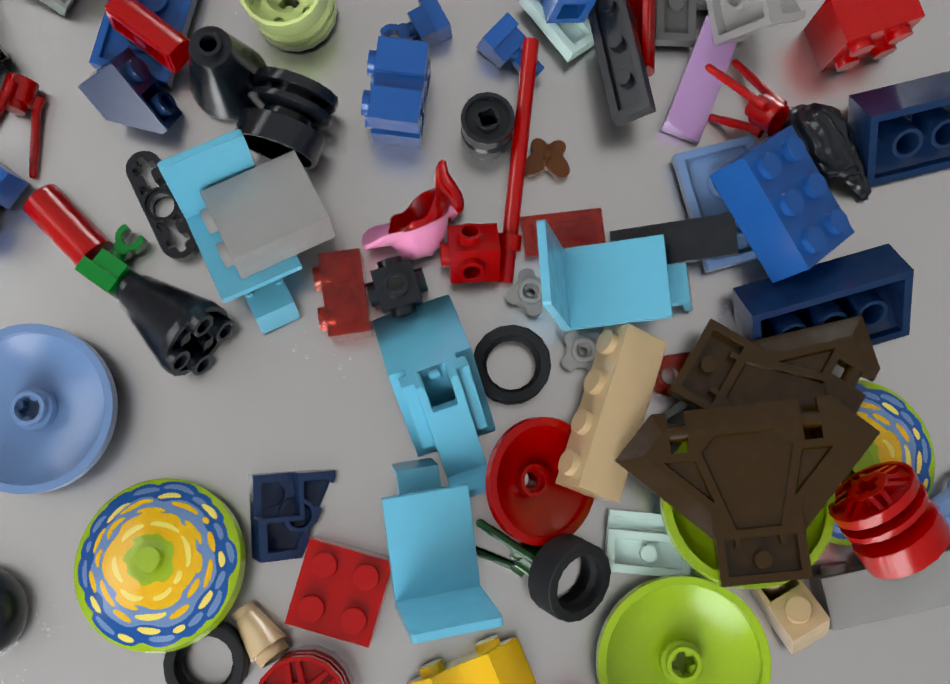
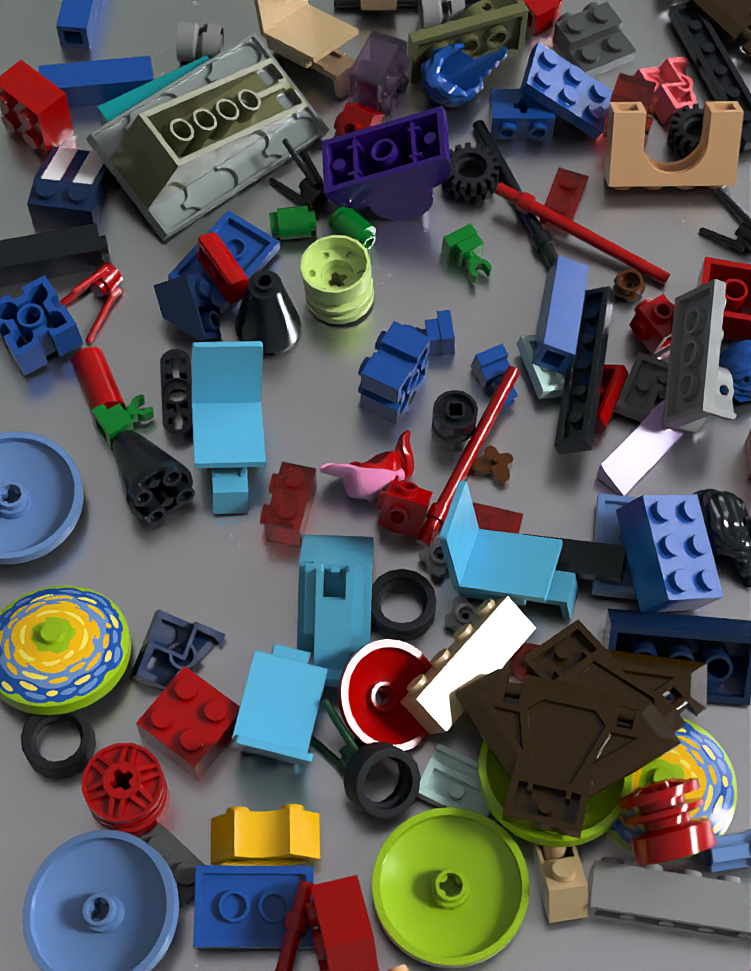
camera: 25 degrees right, 20 degrees down
light grey brick [199,150,335,279] -> none
tan cone [231,601,290,669] -> none
black wheel [235,66,339,169] -> none
black brick [365,256,428,319] -> none
red plant [705,59,790,138] -> none

